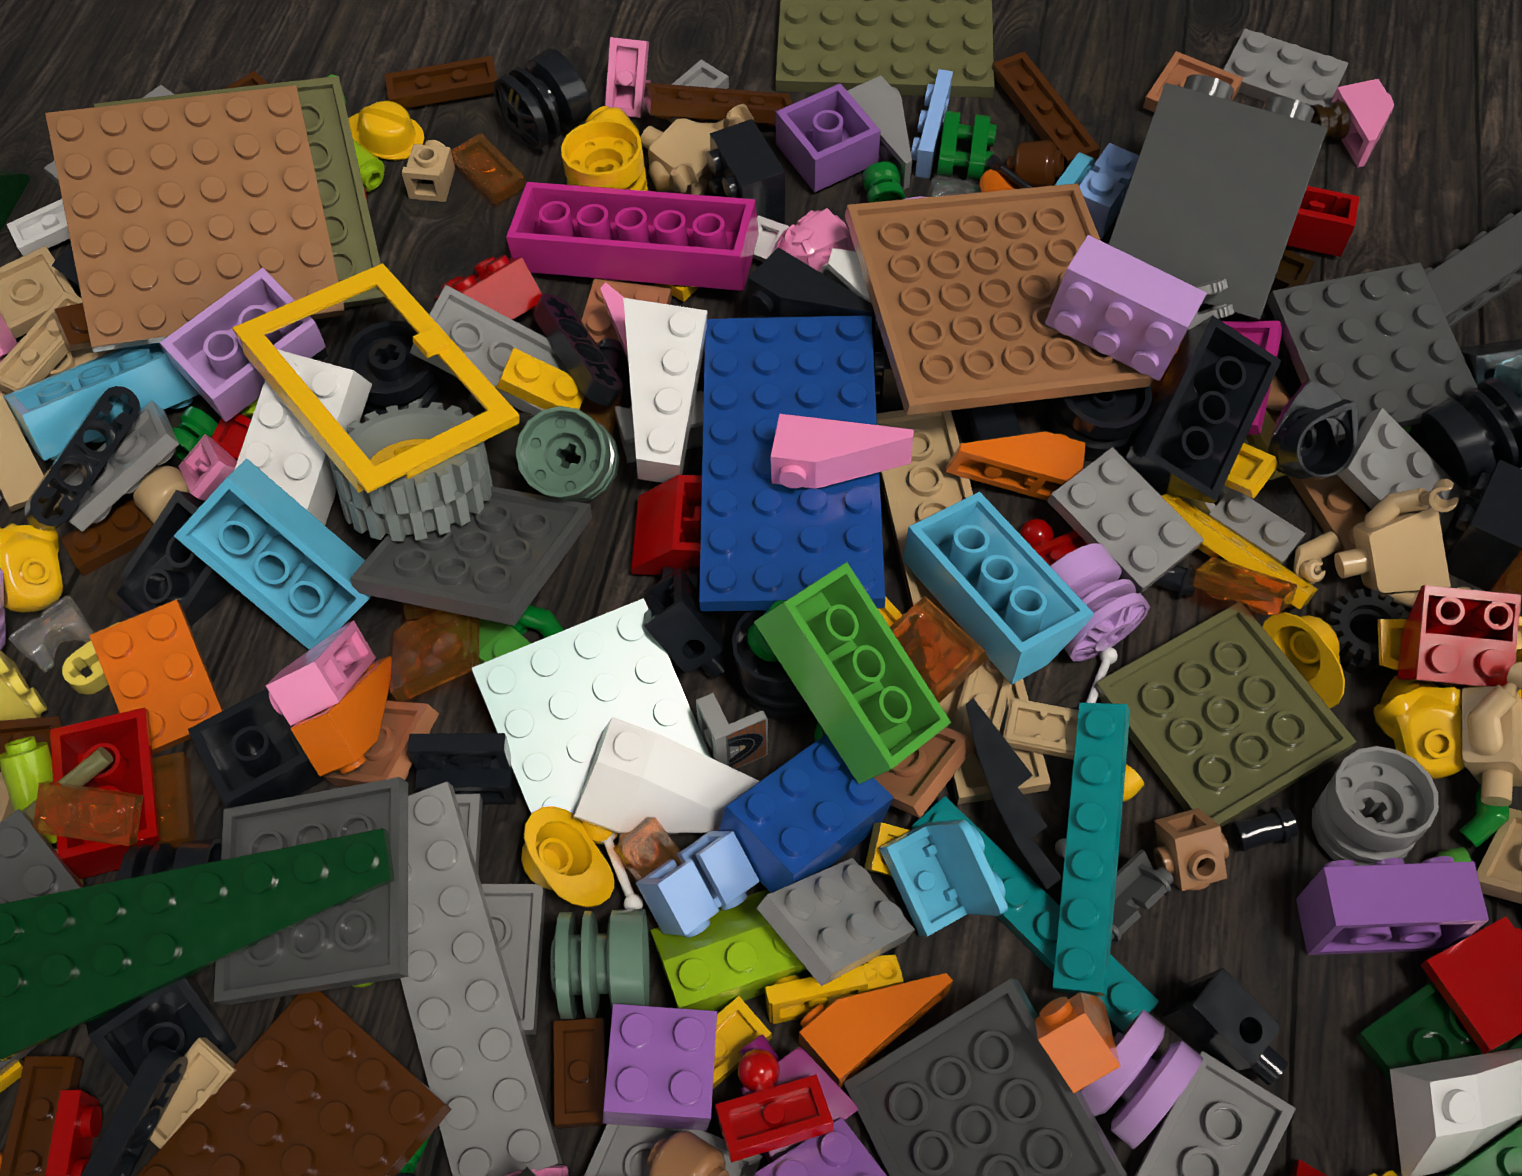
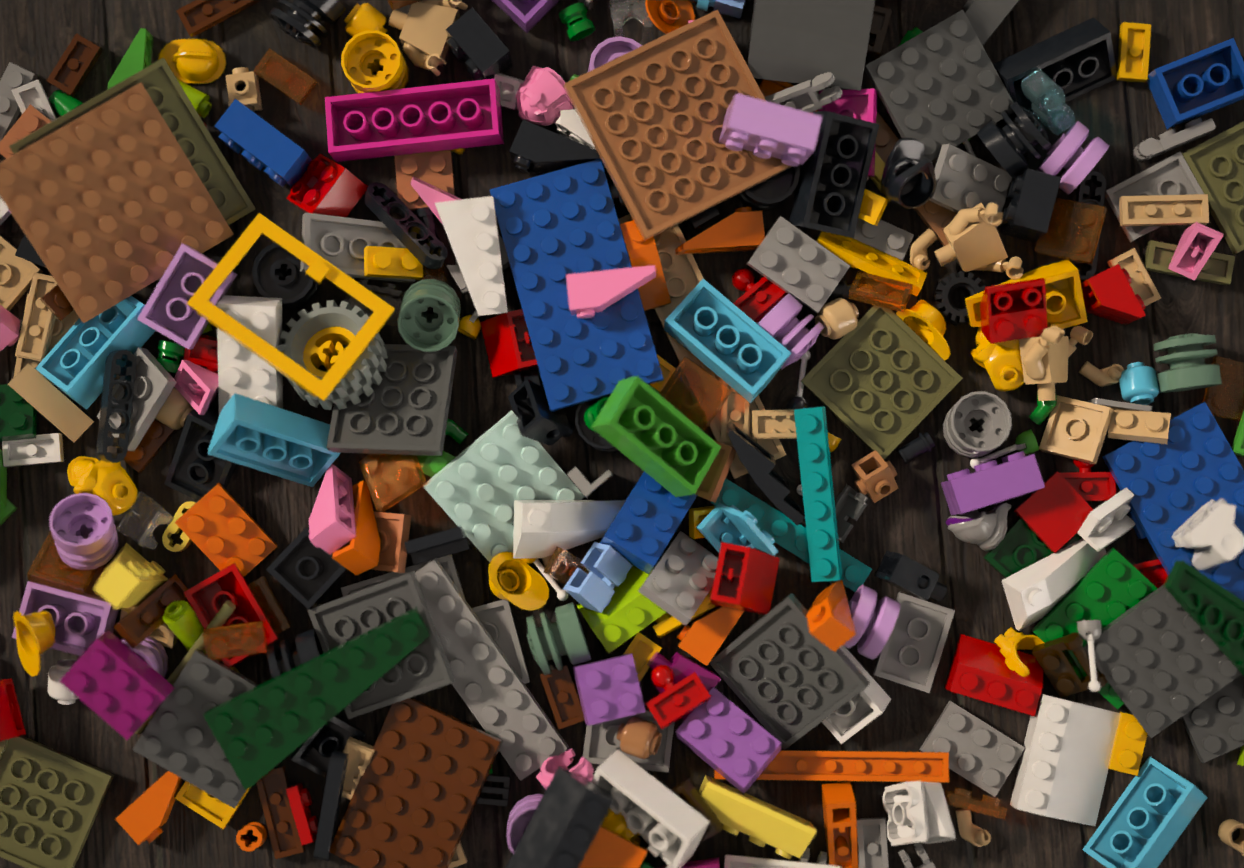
camera: 15 degrees left, 25 degrees up
none -> blue brick [215,99,312,188]
none -> yellow hinge [458,310,481,339]
none -> orange slope [620,220,671,311]
none -> red slope [710,542,780,615]
none -> tan head [815,298,859,340]
none -> light grey hair [946,503,1011,551]

